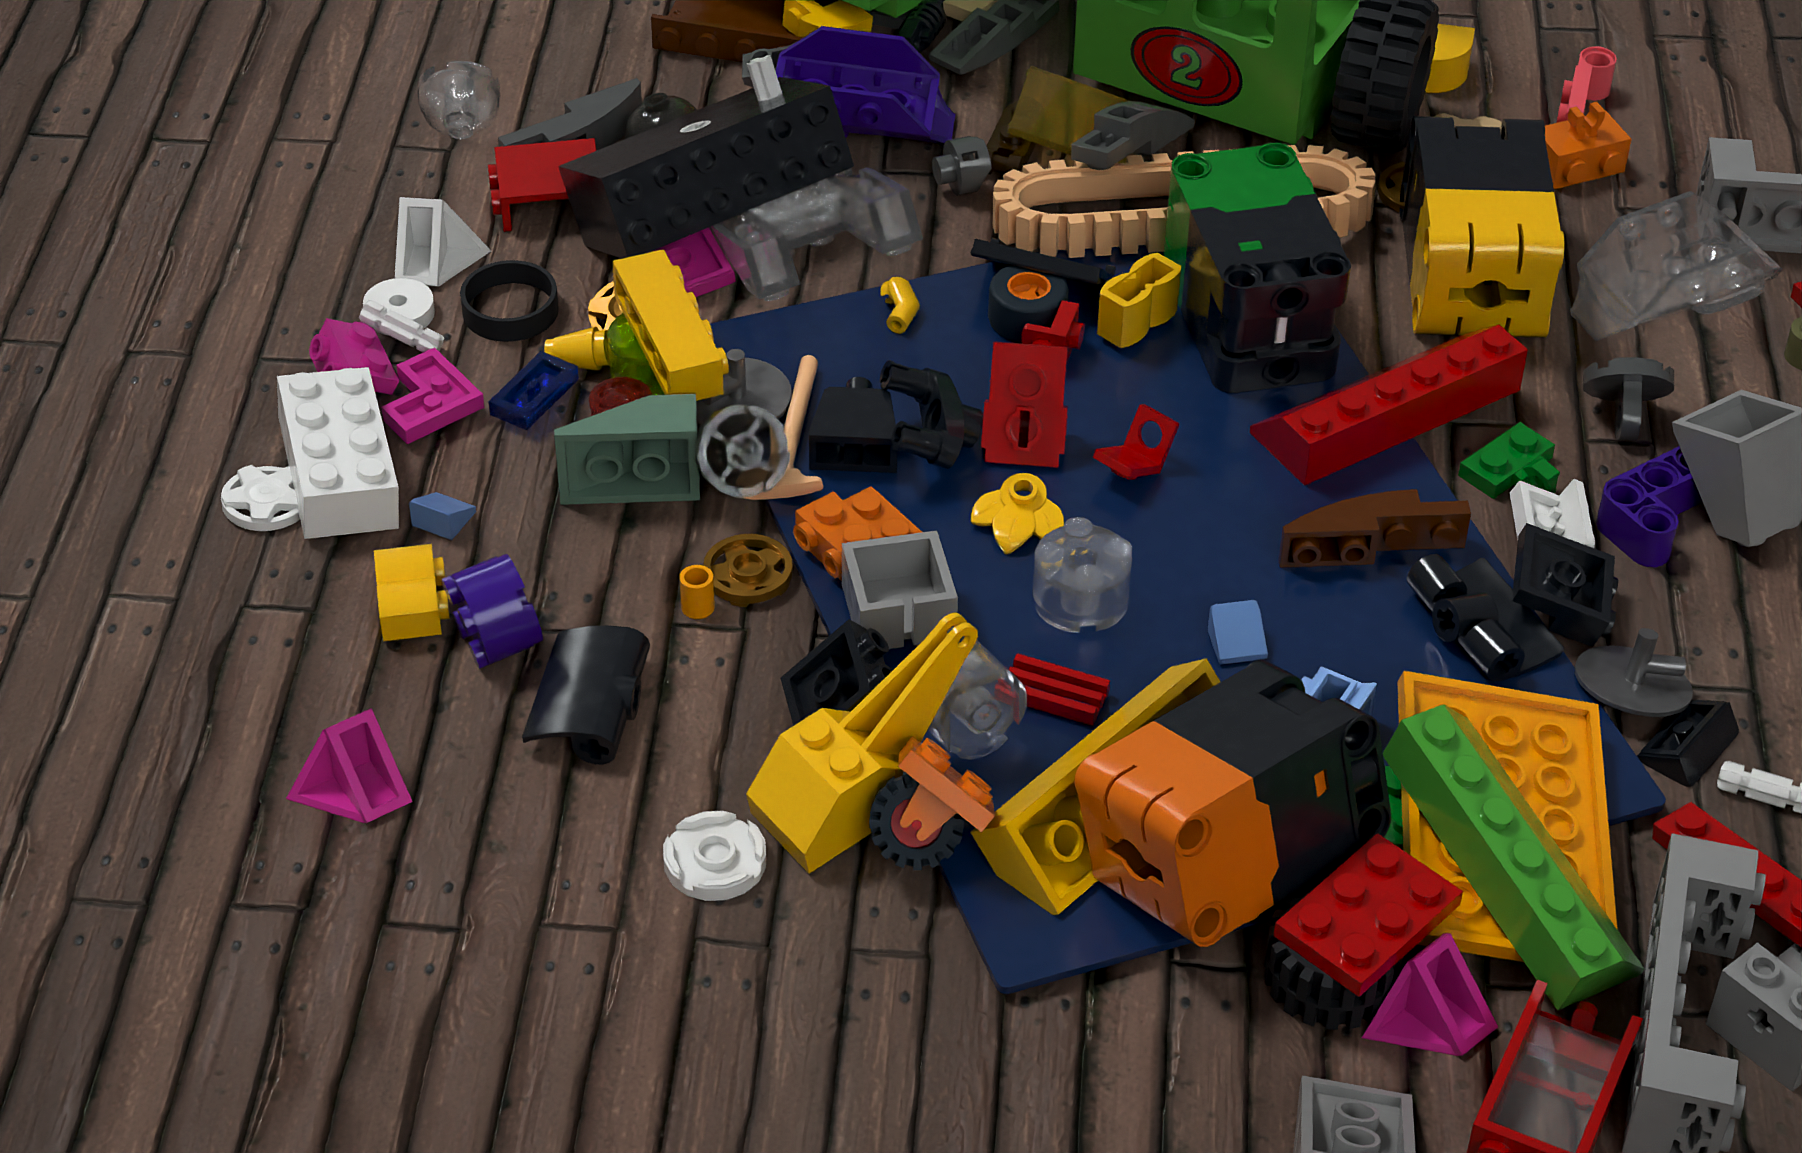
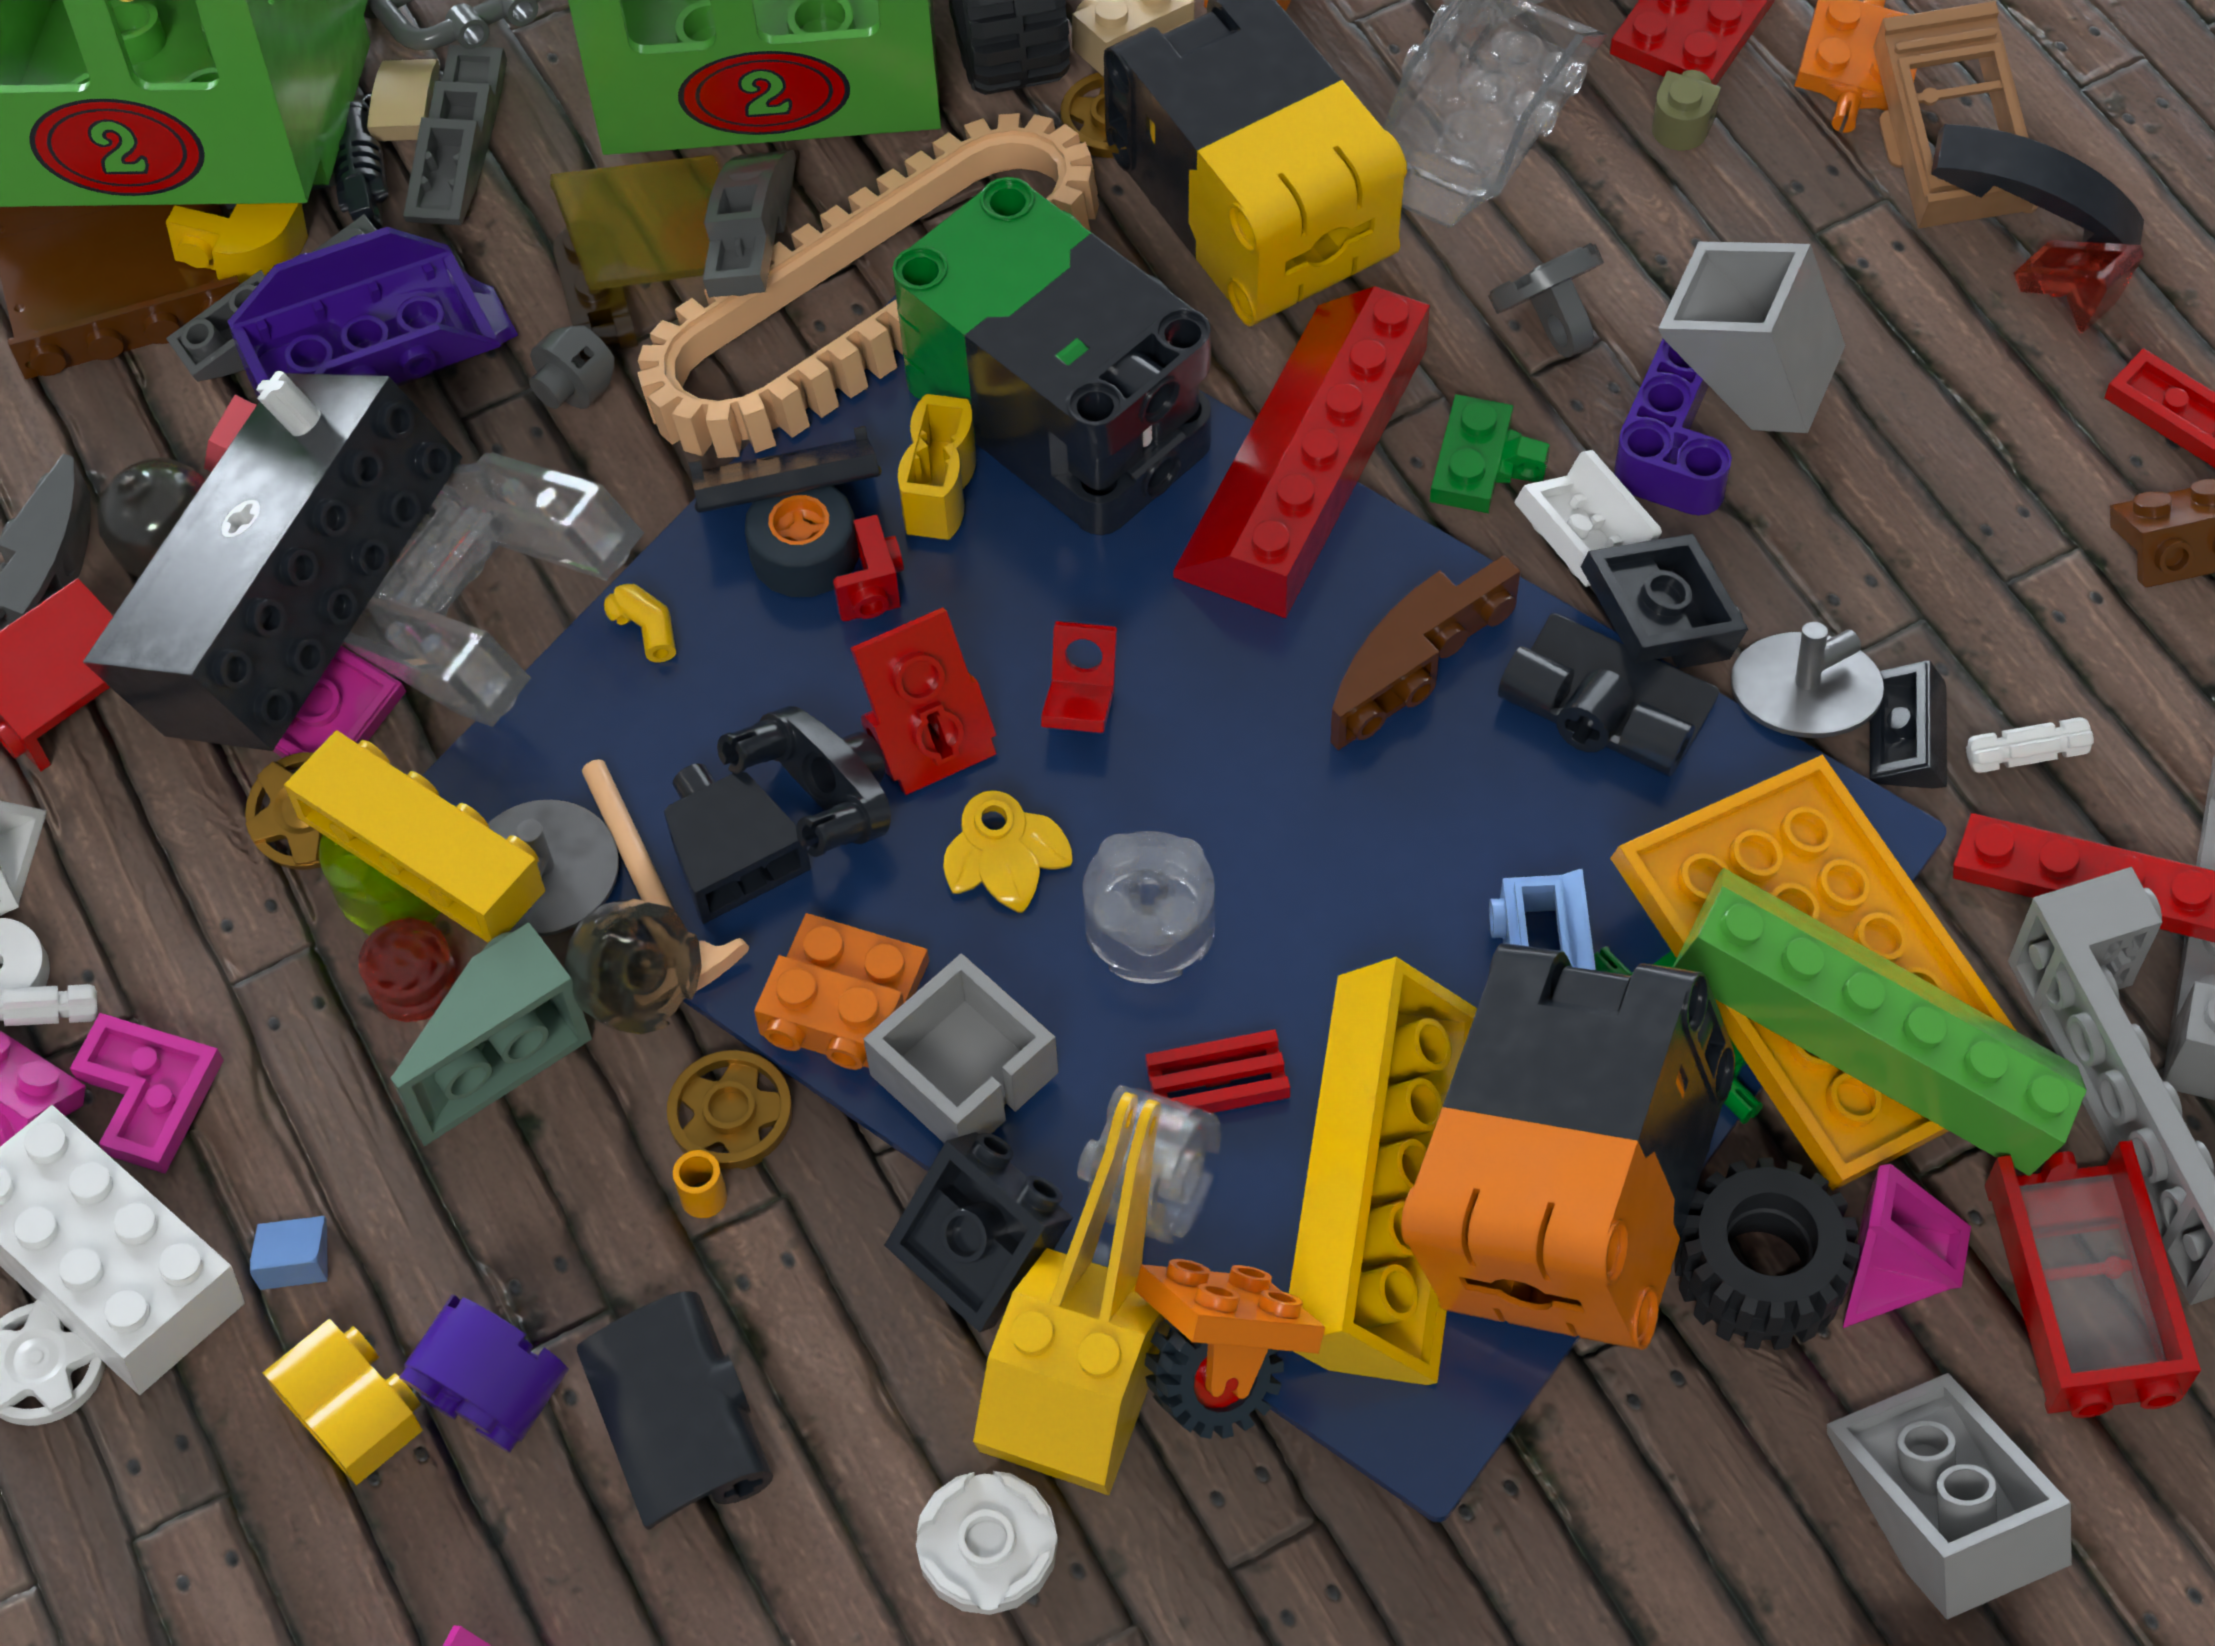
camera: 30 degrees left, 15 degrees up
black tyre [460,260,559,342] -> none
clear blue plate [488,351,579,430] -> none
yellow cone [544,326,613,371] -> none
medium blue slope [1208,600,1268,665] -> none
red plate [1274,833,1463,997] -> none

